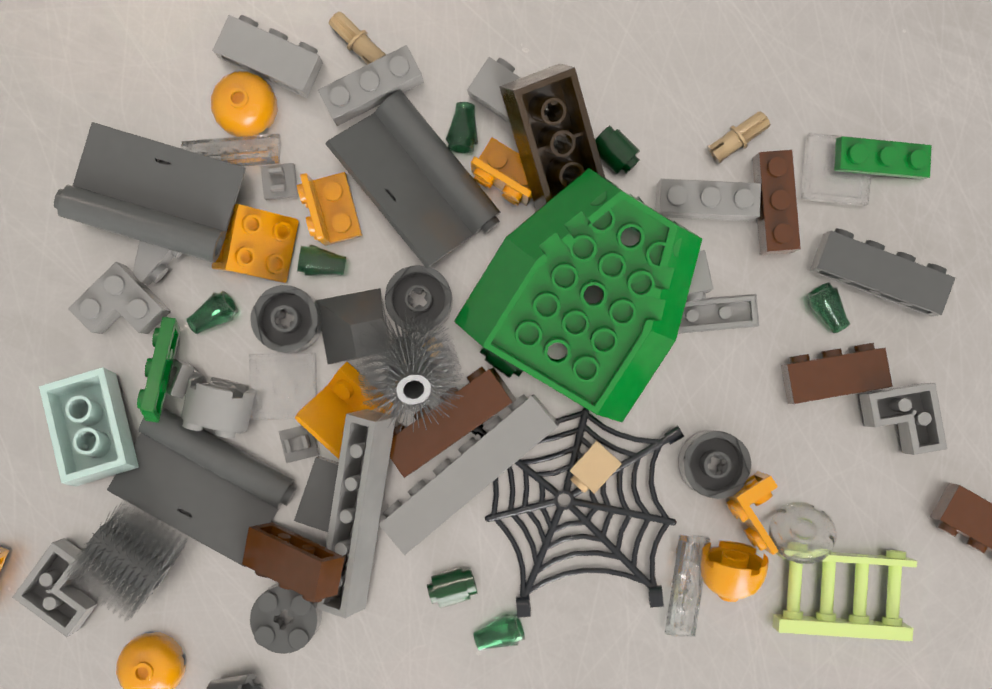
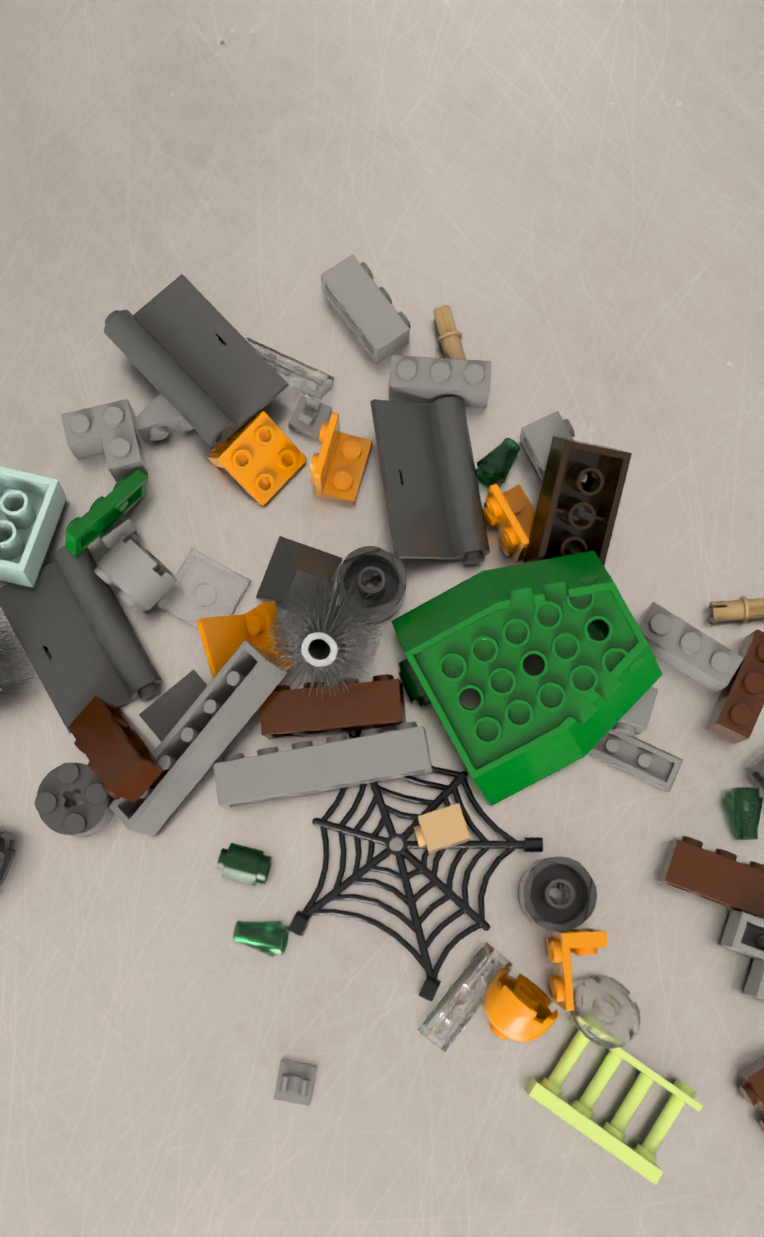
camera: 30 degrees right, 10 degrees down
clear green cone [186,291,238,334] -> none
light orange cylinder [211,71,278,138] -> none
dark grey brick [250,285,322,353] -> none
light grey tile [279,426,320,463] -> none
clear green cone [297,244,346,276] -> none
dark green brick [595,125,640,174] -> none

